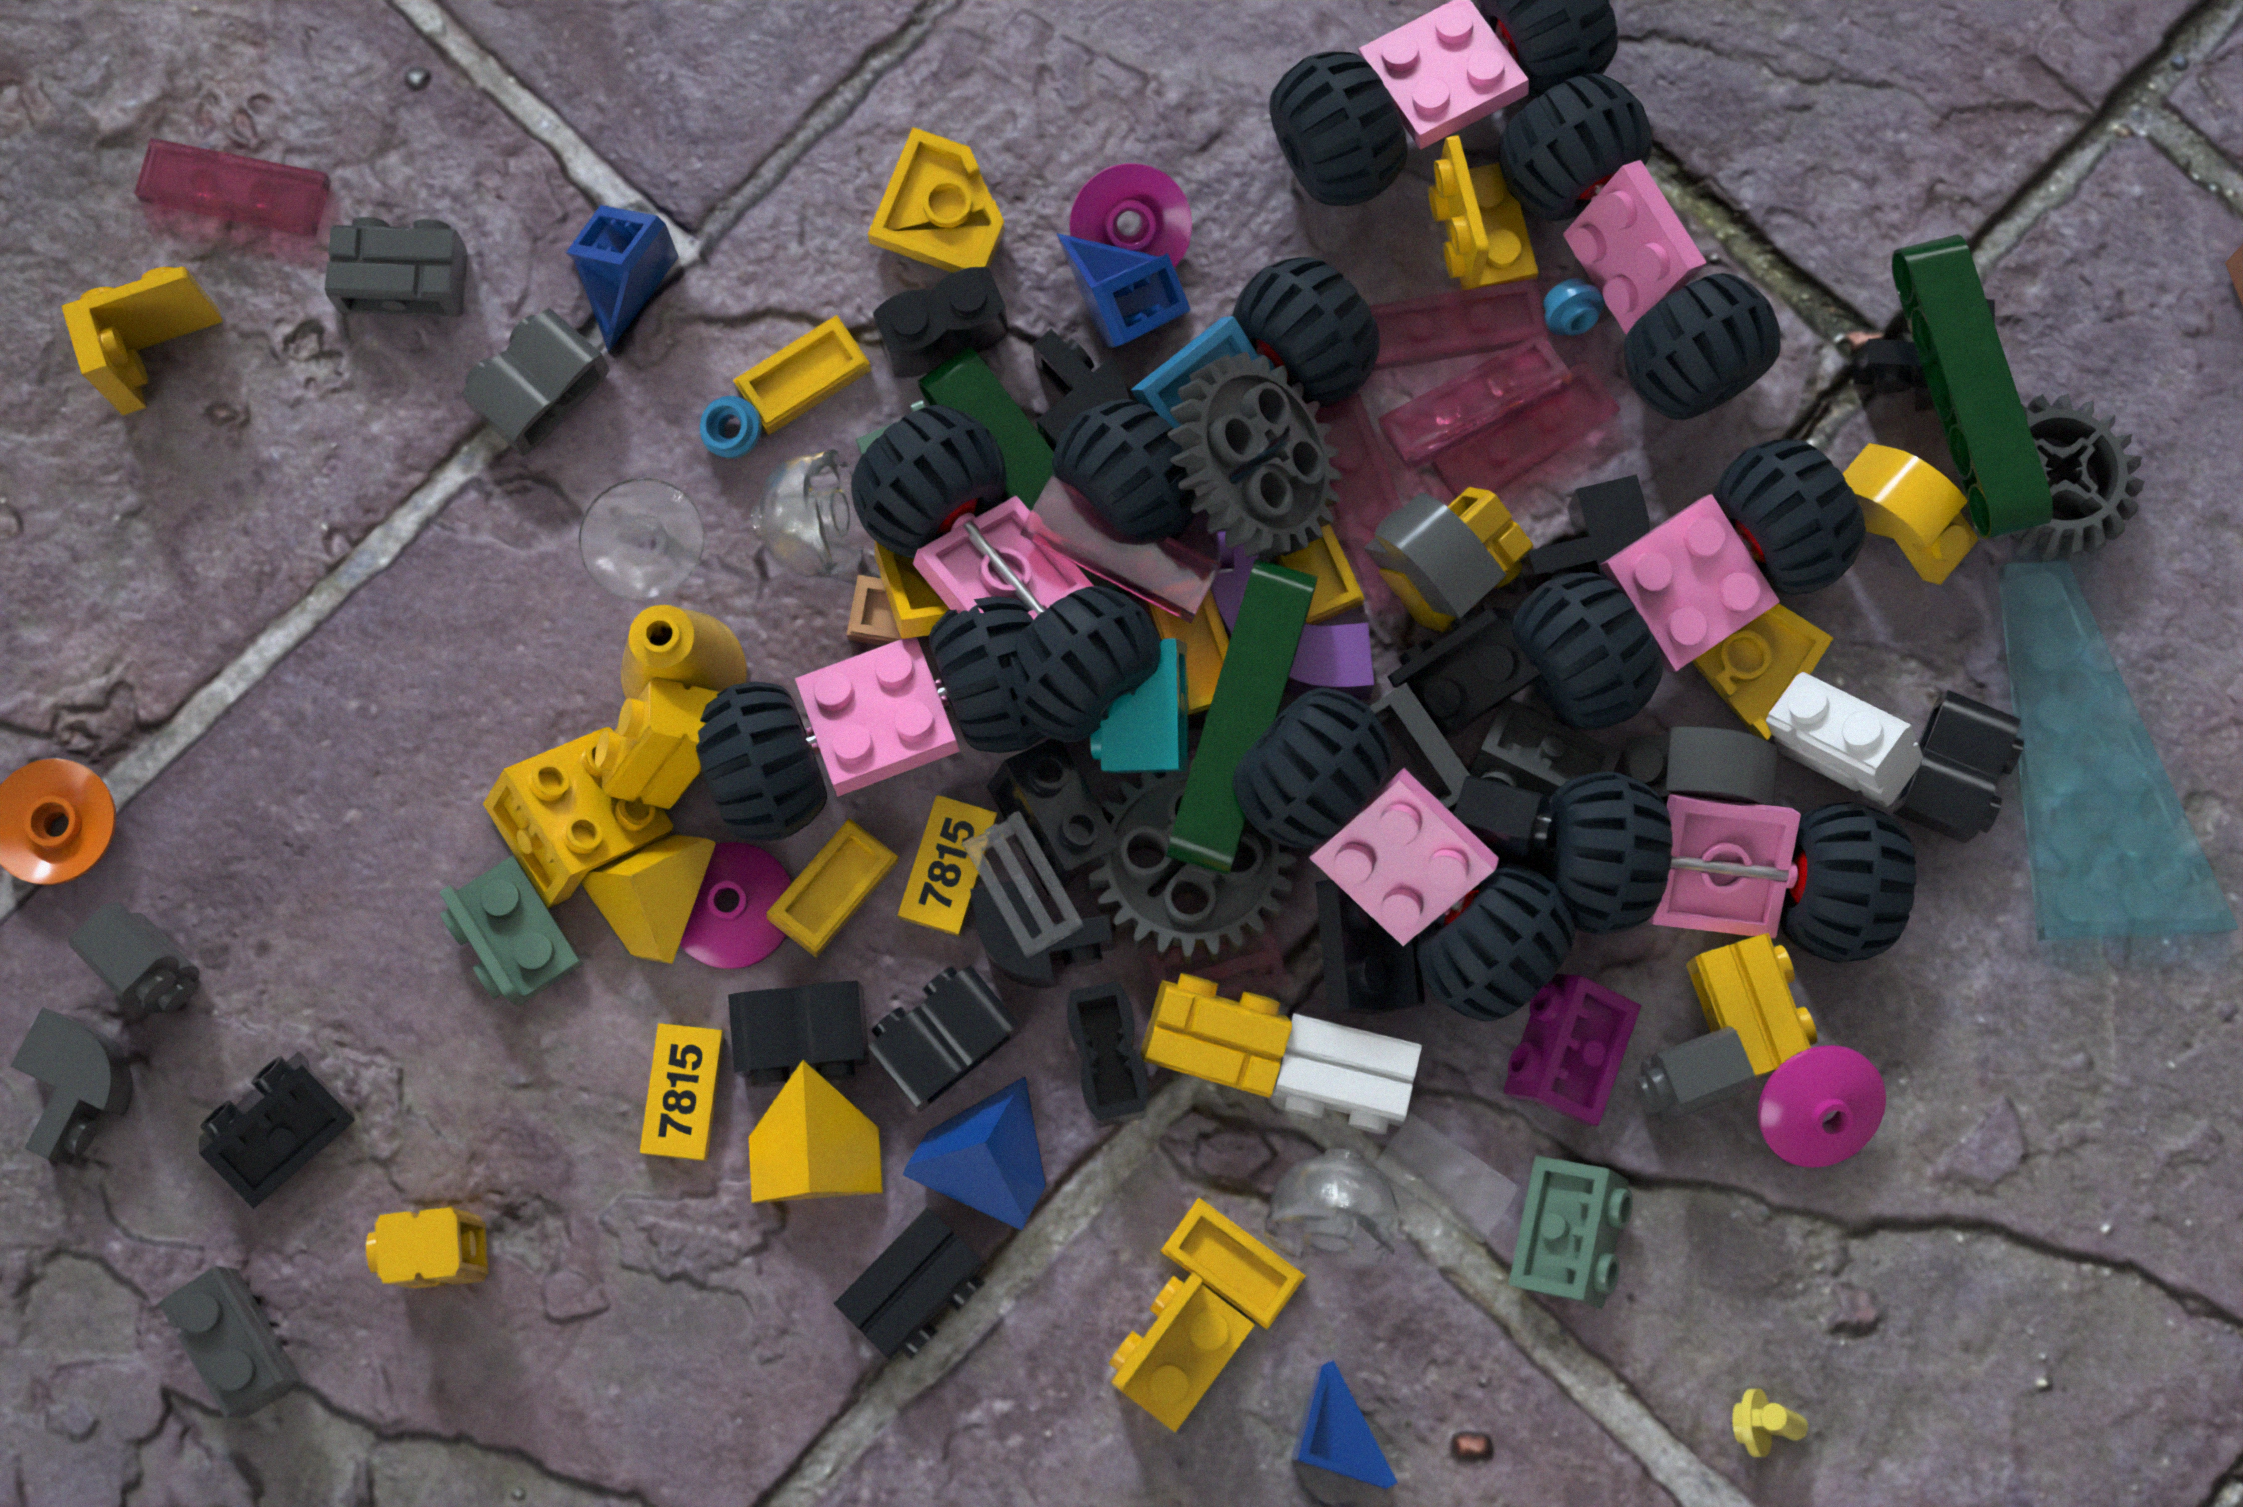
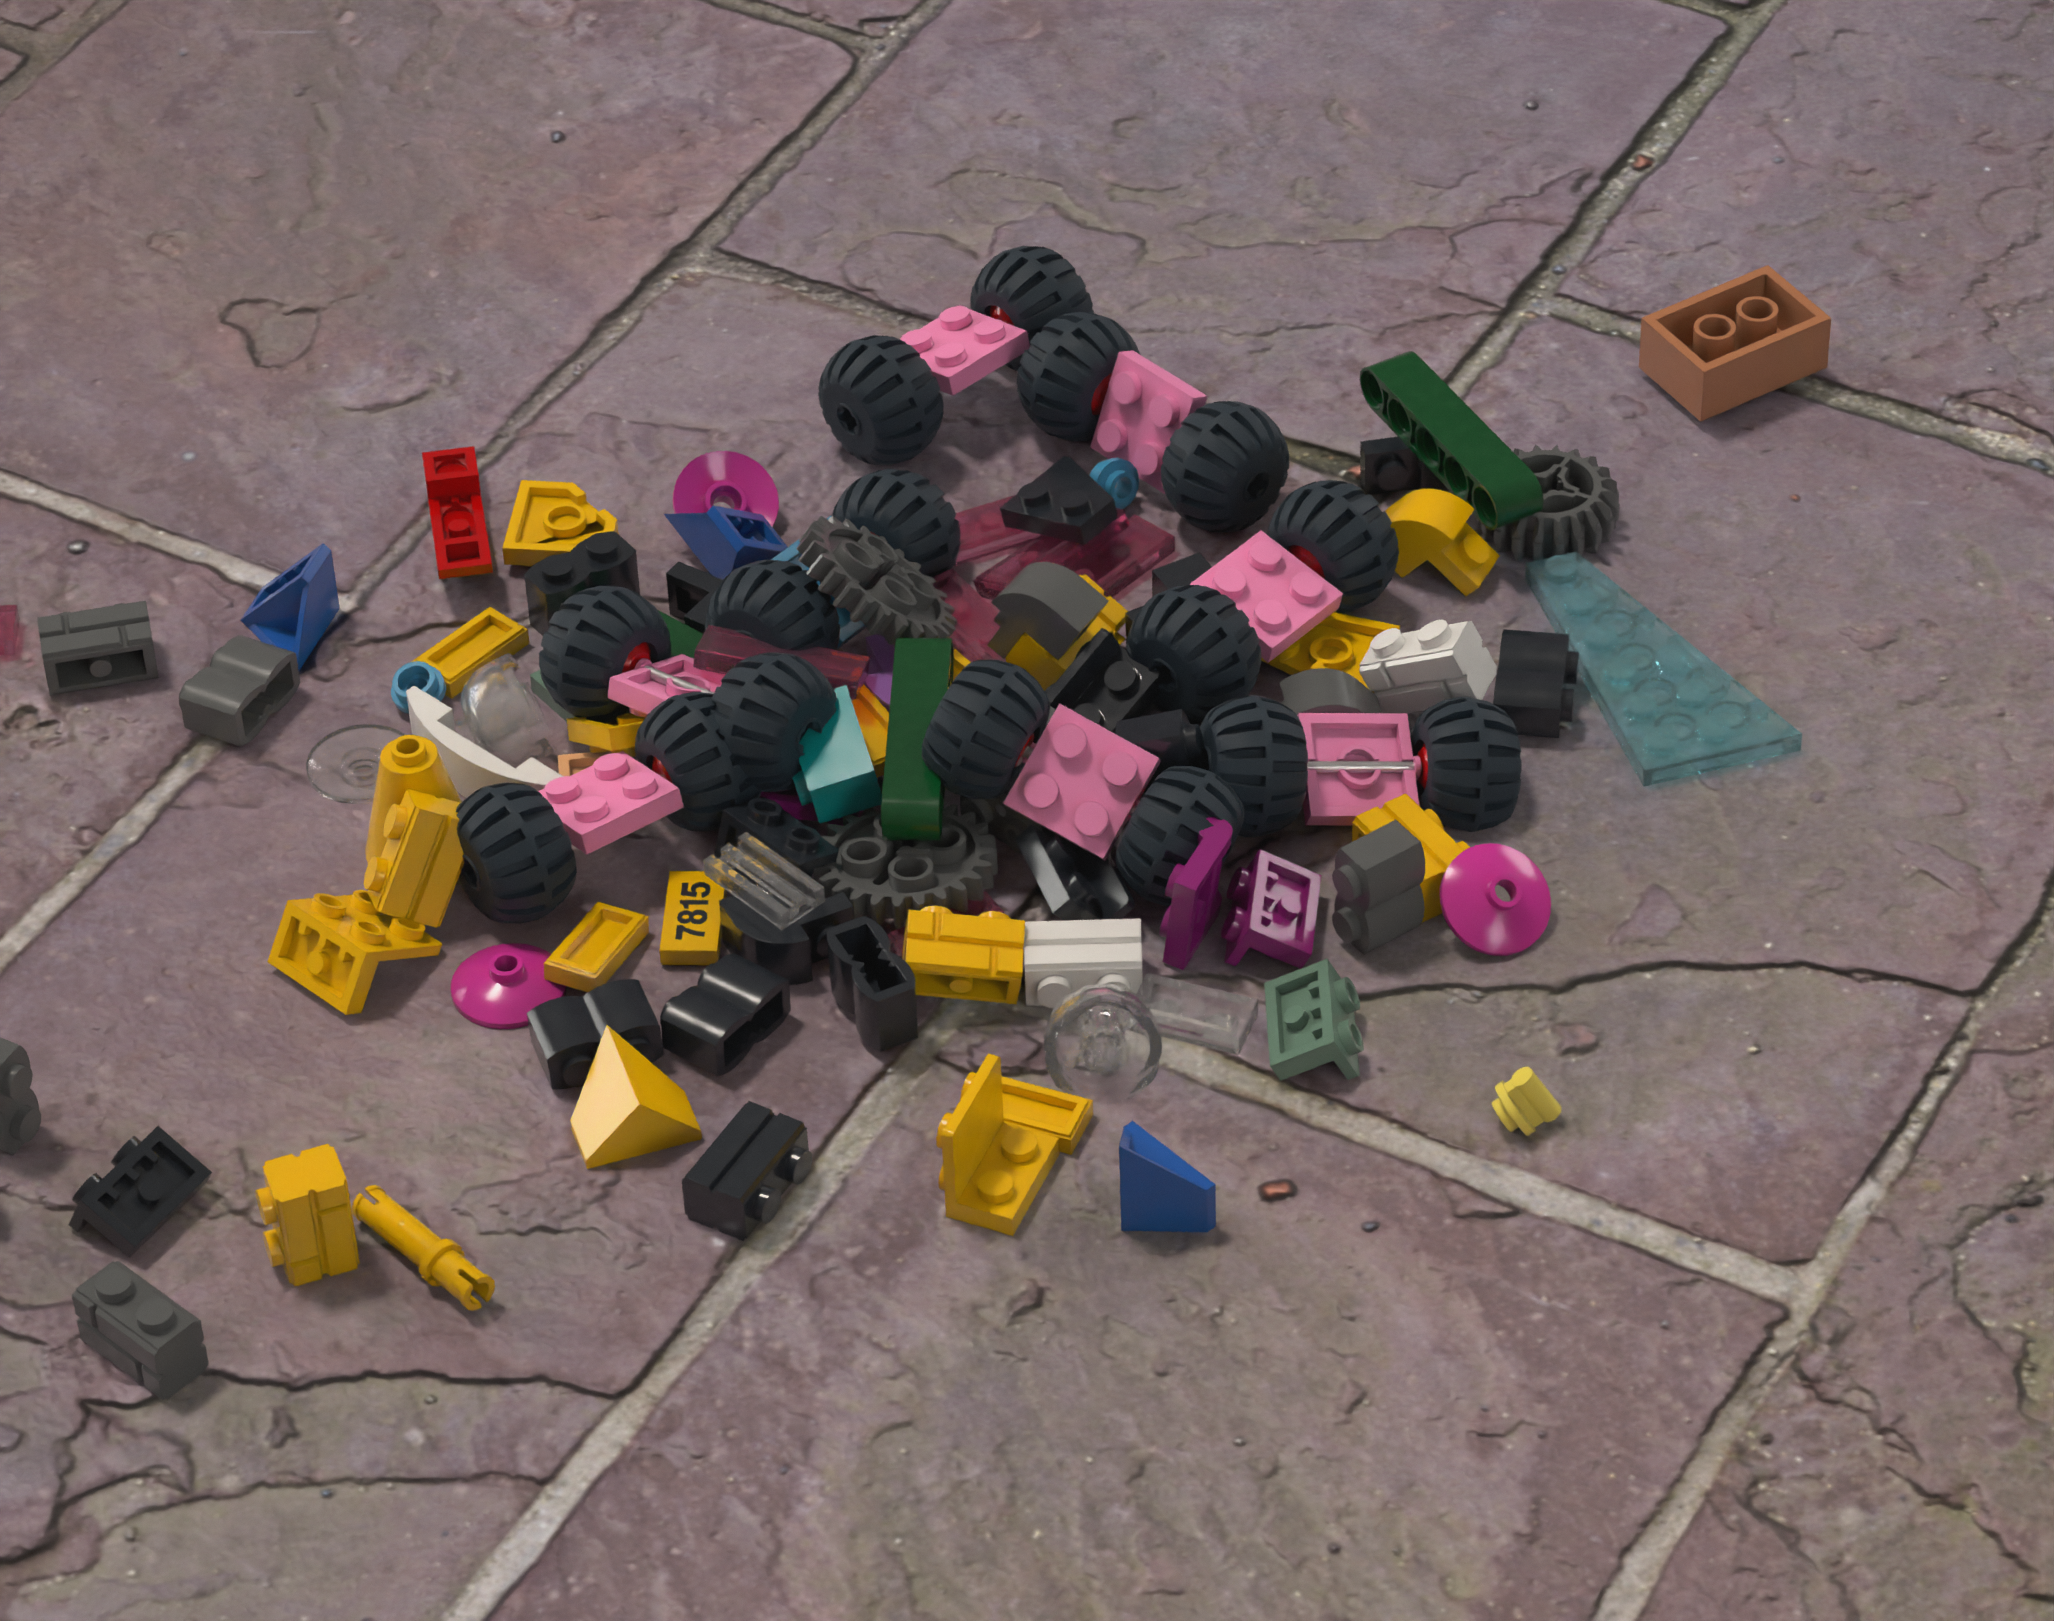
camera: 15 degrees left, 35 degrees down
sand green bracket [439,855,584,1007] -> none
yellow slope [580,835,716,964] -> none
yellow tile [639,1023,725,1162] -> none
blue slope [903,1076,1046,1230] -> none
yellow bracket [1428,135,1539,297] -> none
none -> yellow pin [352,1185,495,1311]
none -> white slope [406,686,564,798]
none -> red slope [422,446,493,579]
none -> black wing [1000,456,1118,545]
none -> magenta plate [1159,817,1233,970]

